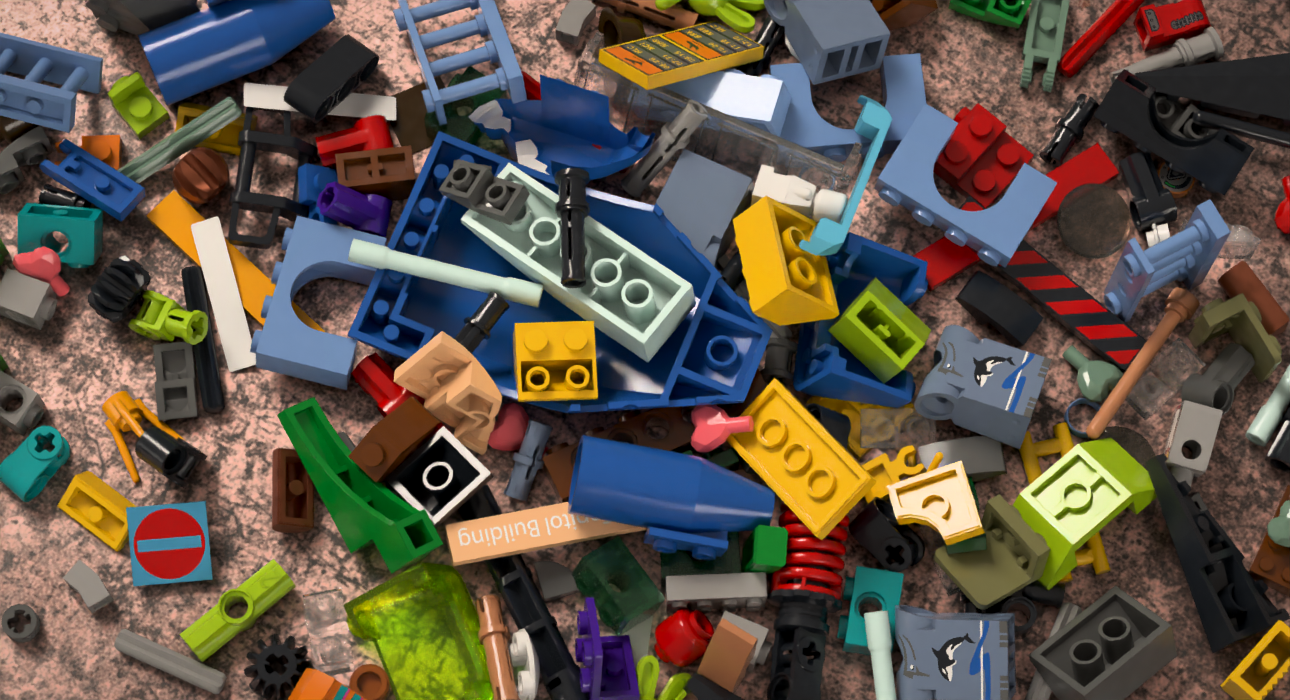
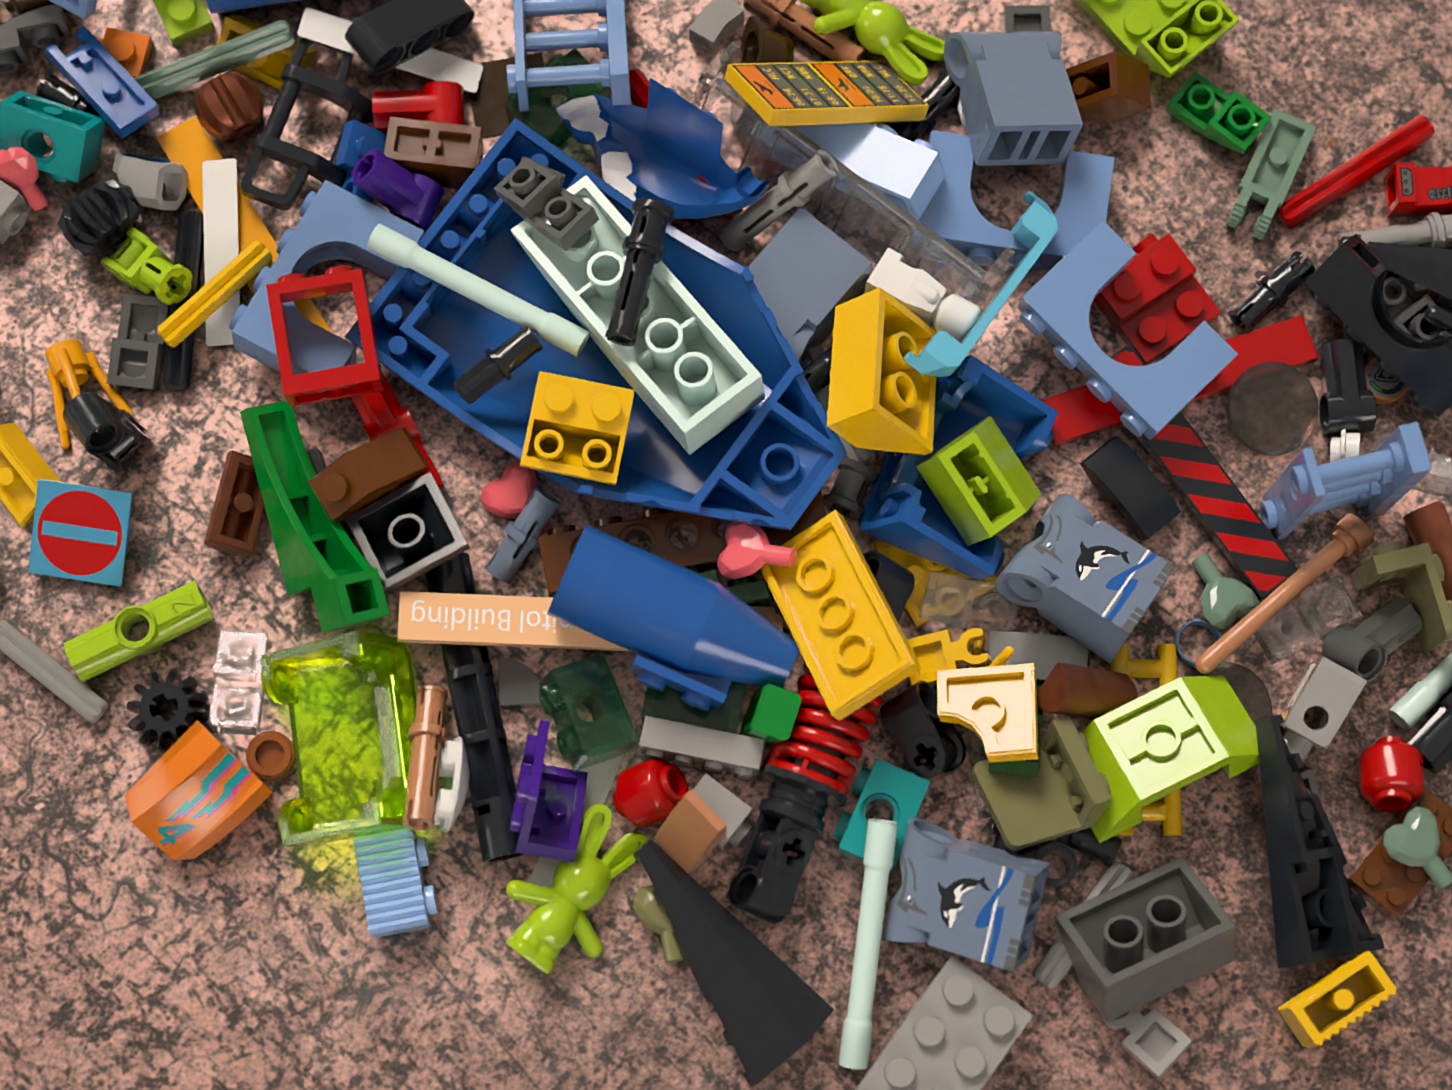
camera: 15 degrees right, 5 degrees up
light nougat slope [393,331,502,455] -> none
none -> light grey rock [112,153,188,210]
none -> yellow axle [157,240,273,348]
none -> red window [266,265,385,407]
none -> copper brick [1037,662,1138,720]
none -> red head [1359,736,1425,812]

